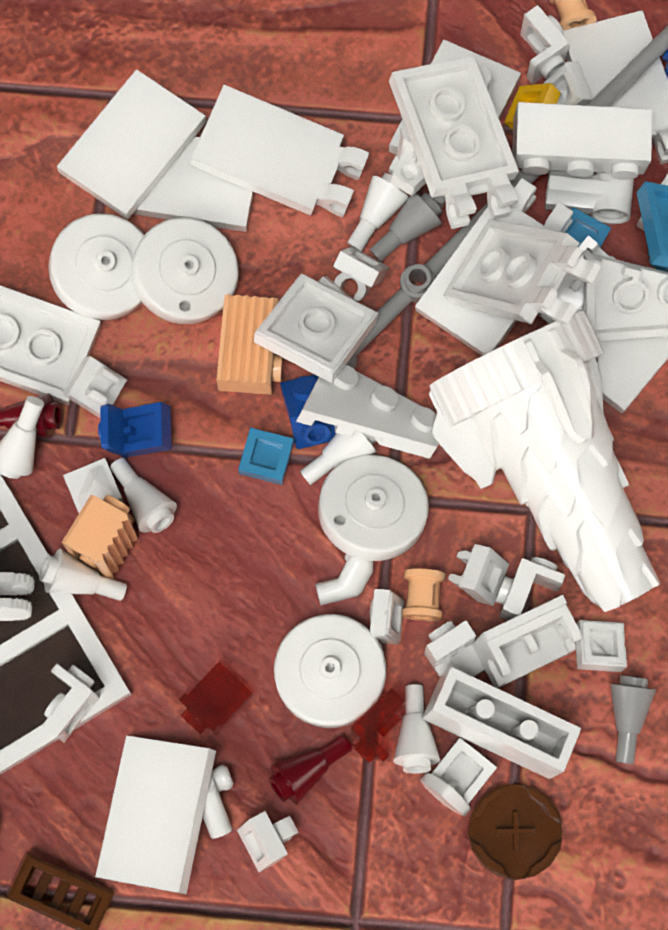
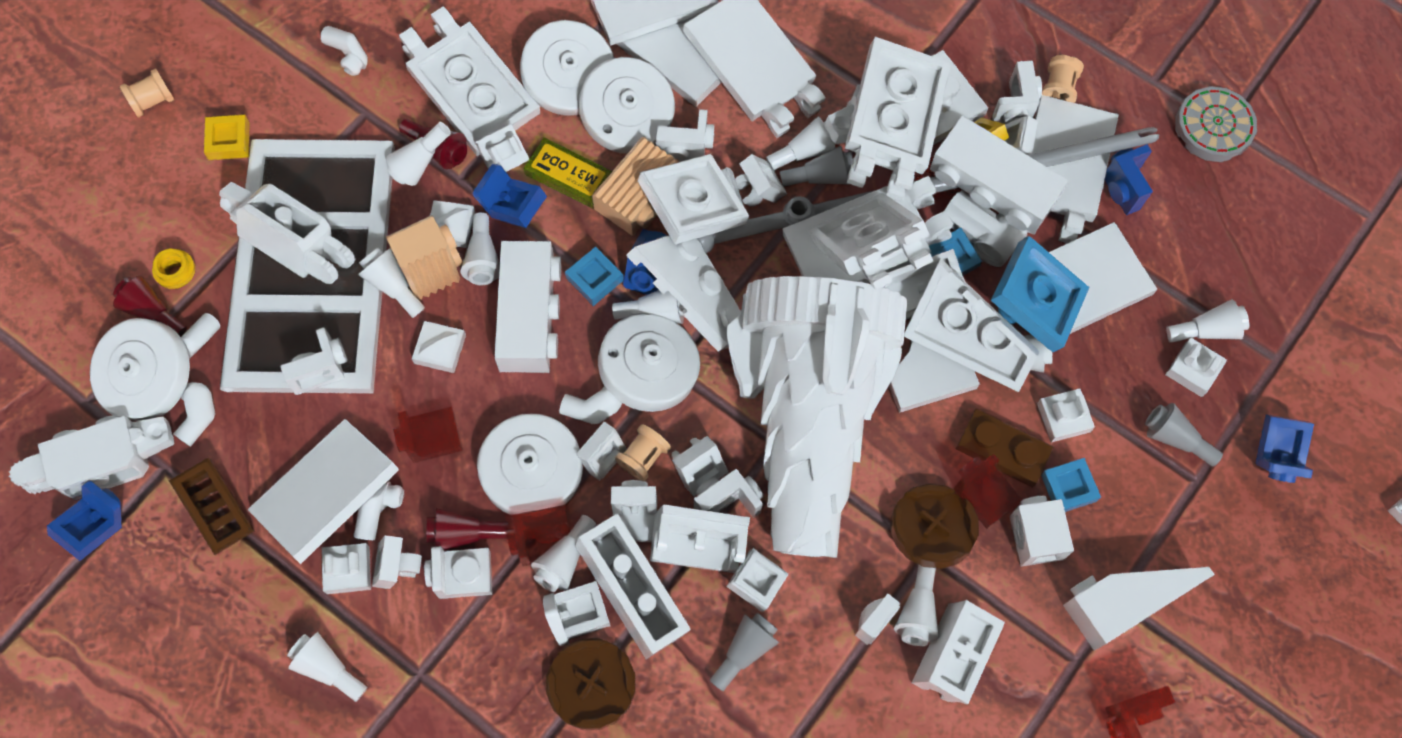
camera: 30 degrees right, 5 degrees down
none -> white tile [322,543,371,594]
none -> white tile [412,321,466,373]
none -> white bracket [424,546,492,599]
none -> white brick [495,241,561,373]
none -> tile [524,137,612,209]
none -> white bracket [656,109,715,162]

